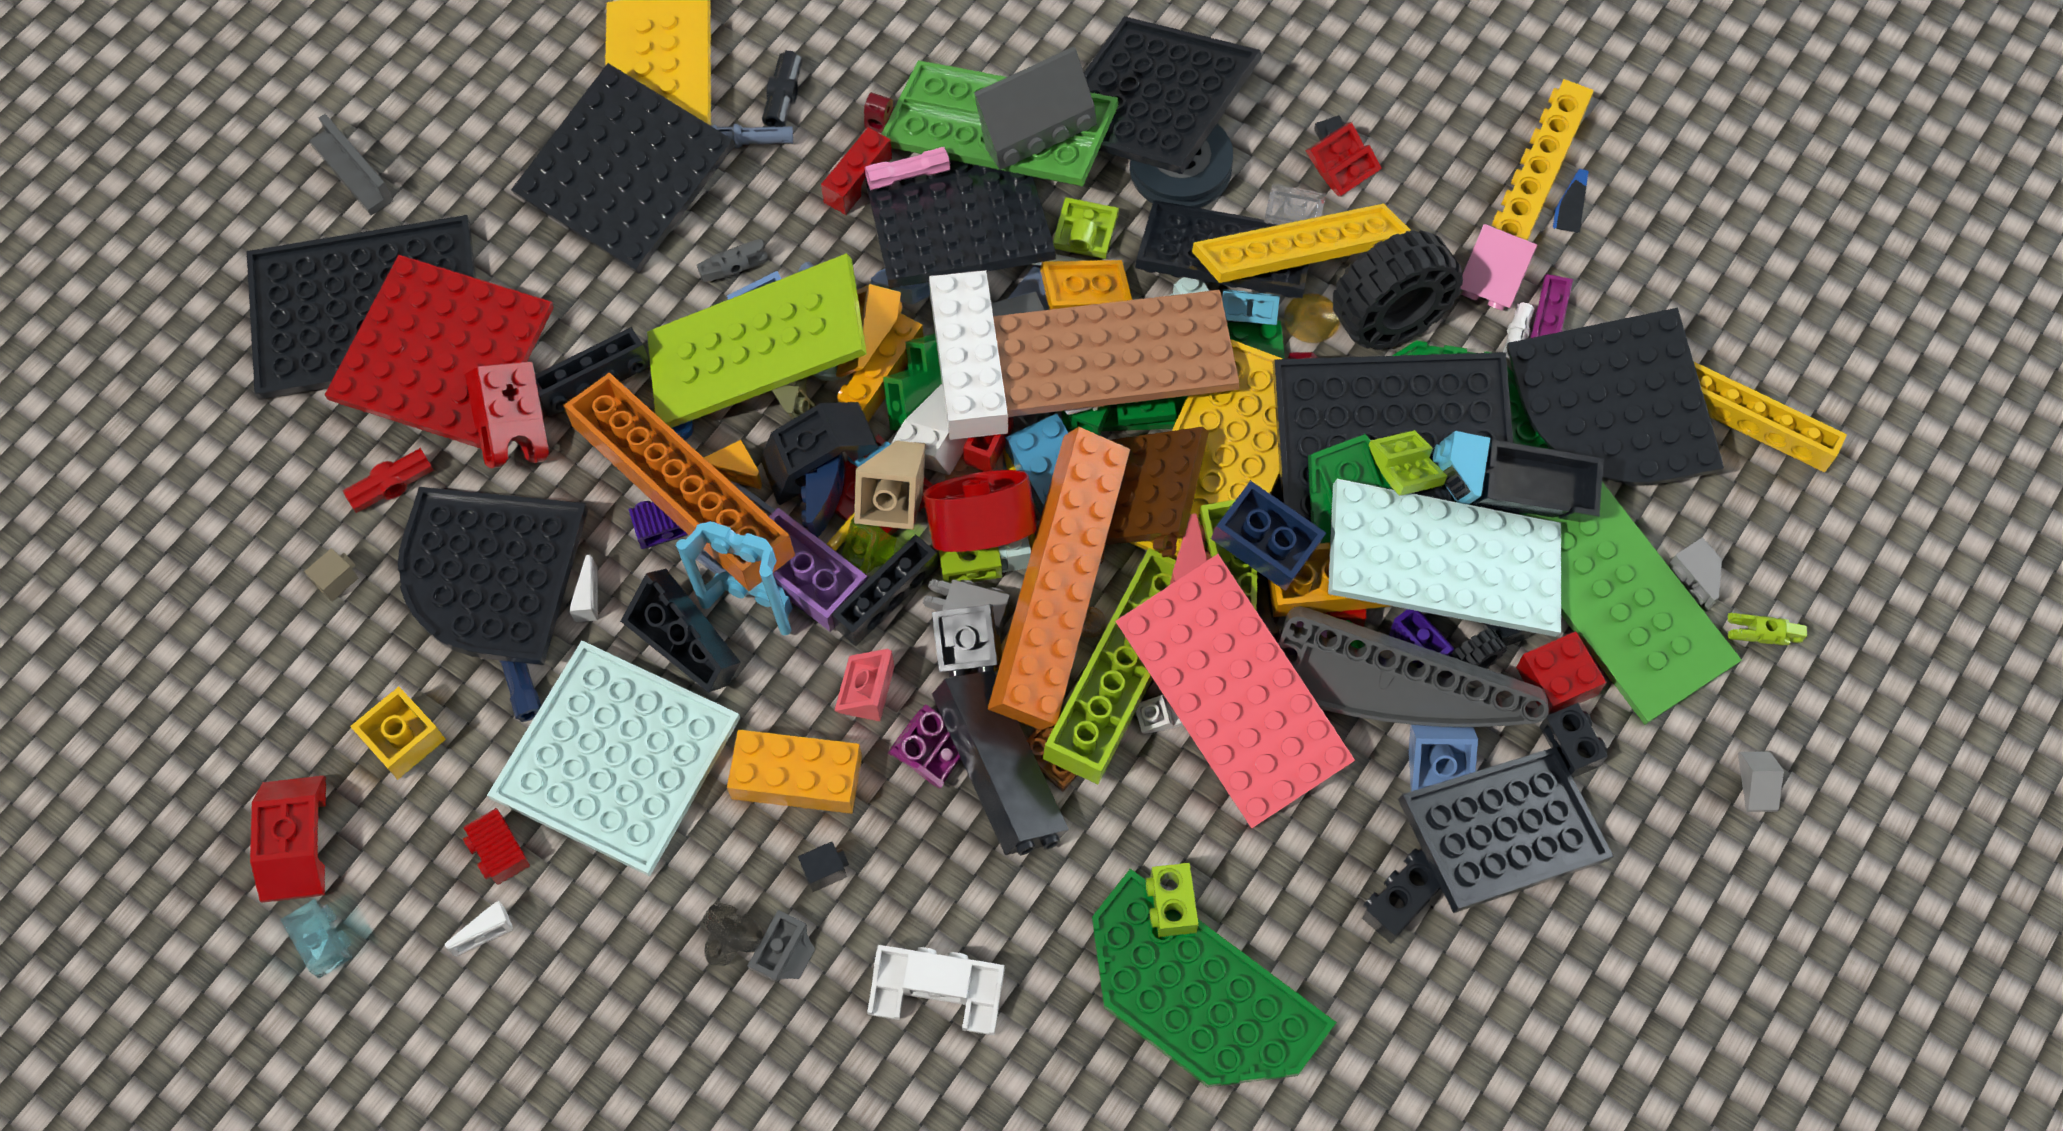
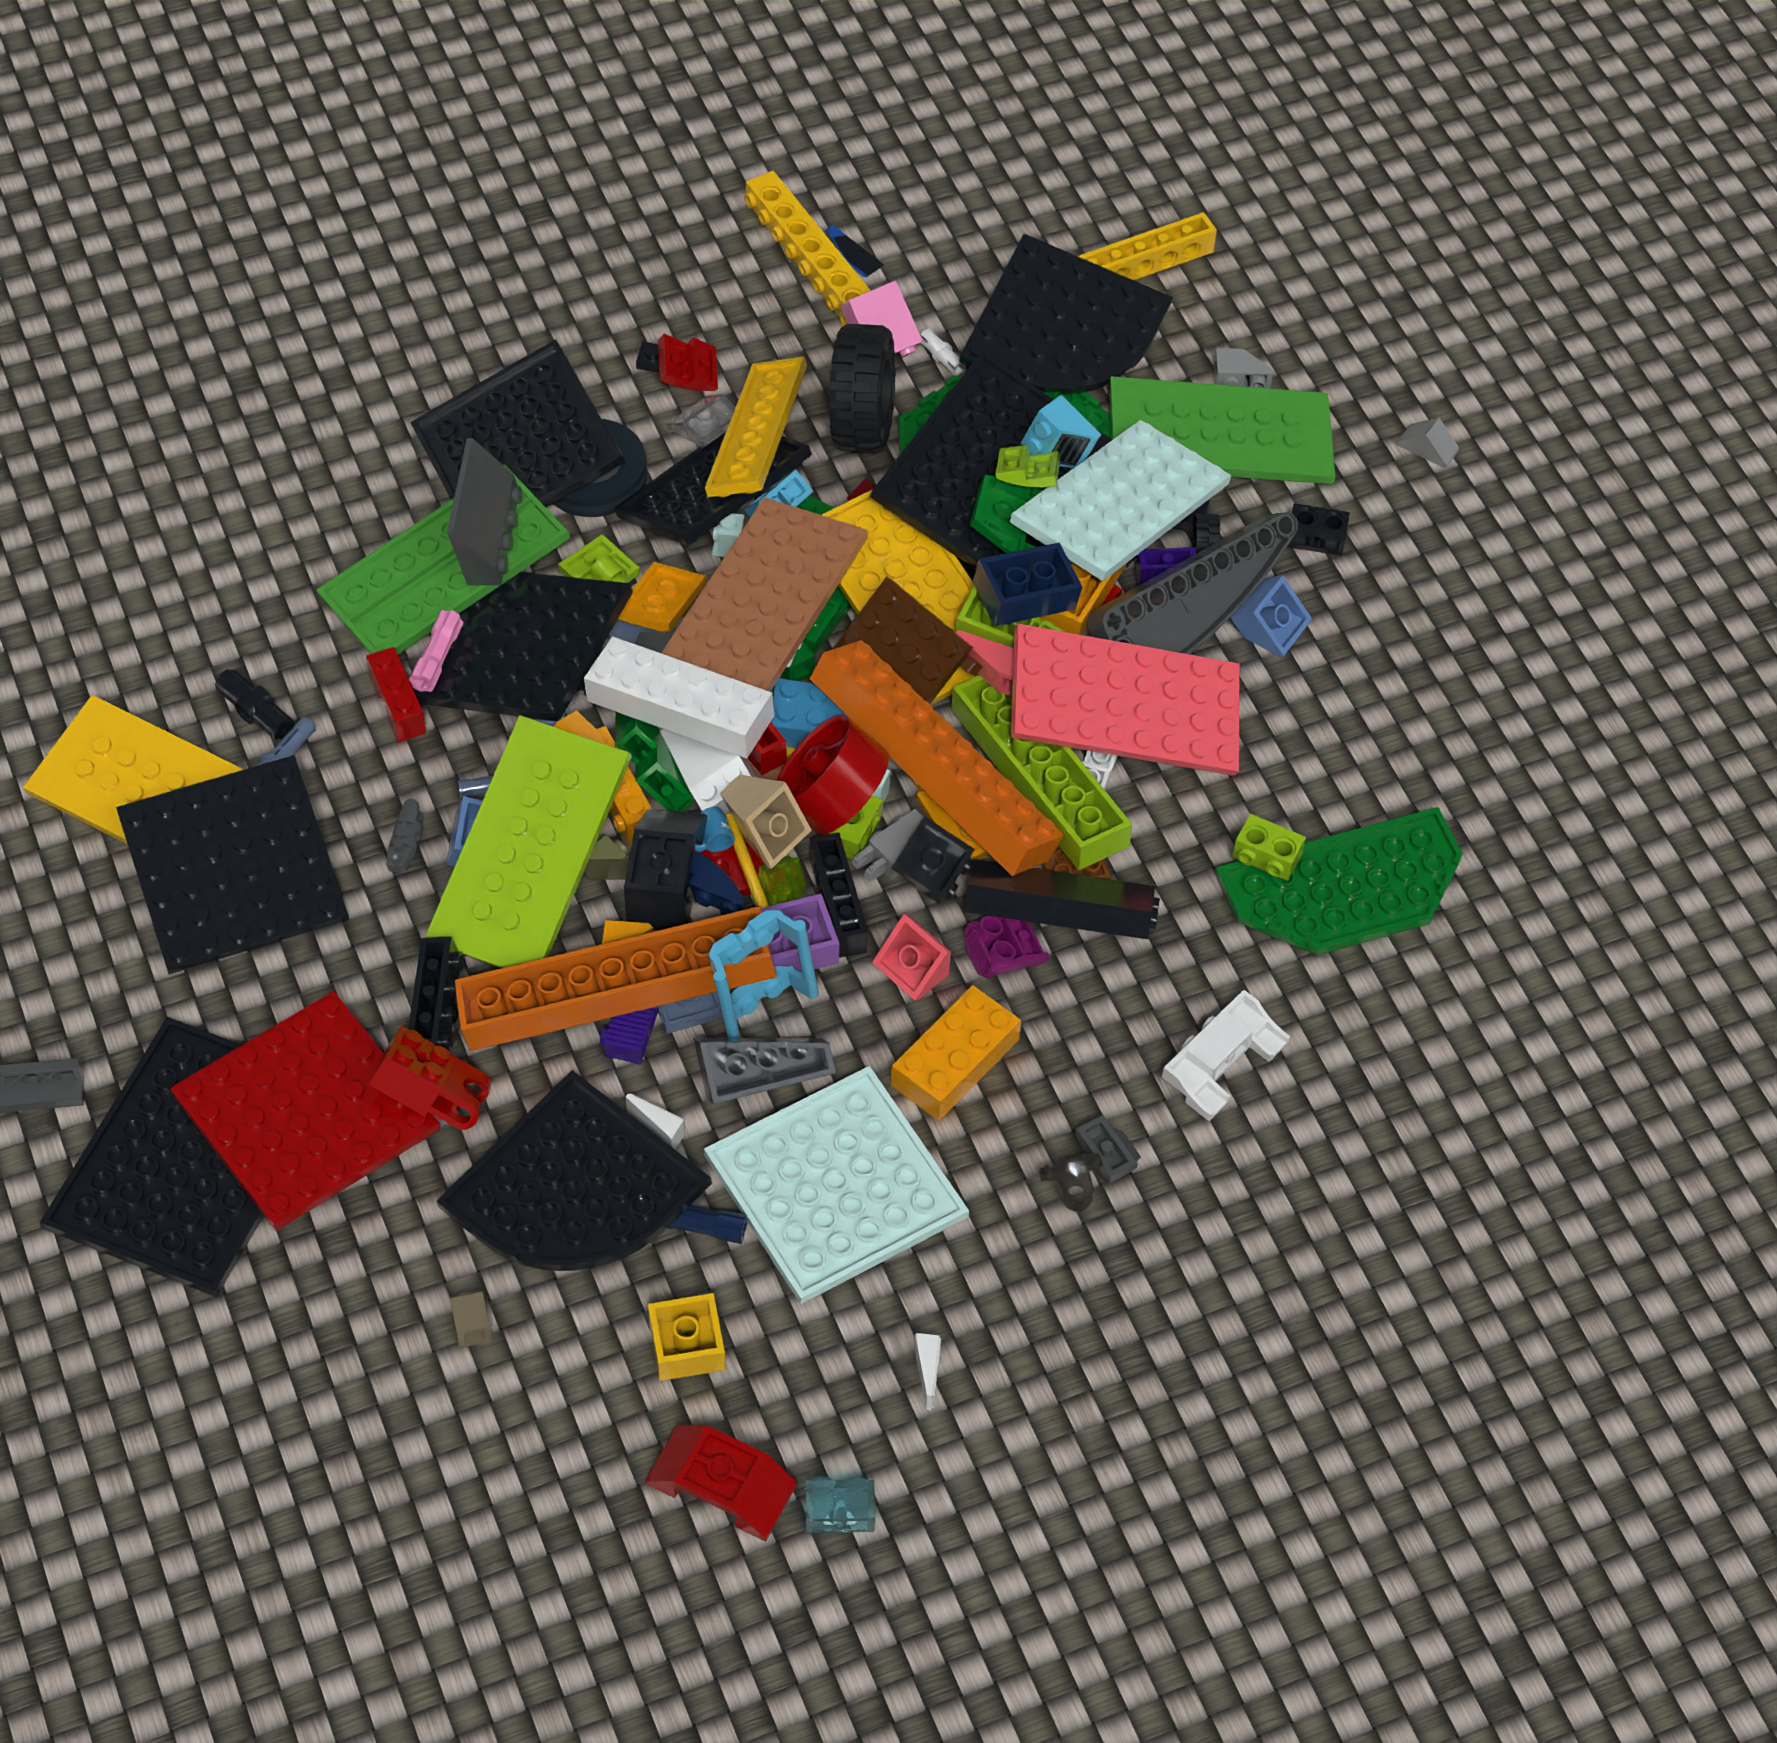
camera: 60 degrees left, 10 degrees down
red piece [343,448,434,513] -> none
red brick [463,808,530,885] -> none
black brick [798,841,849,892] -> none
dark red leg [864,92,895,133] -> none
clear yellow dish [1284,293,1340,343] -> none
black brick [1362,848,1441,944] -> none
plate [1398,747,1614,913] -> none
black piece [1473,440,1604,522] -> none
red brick [1516,631,1607,715] -> none
magenta tile [1531,274,1573,338] -> none
lime hinge [1728,613,1807,646] -> none

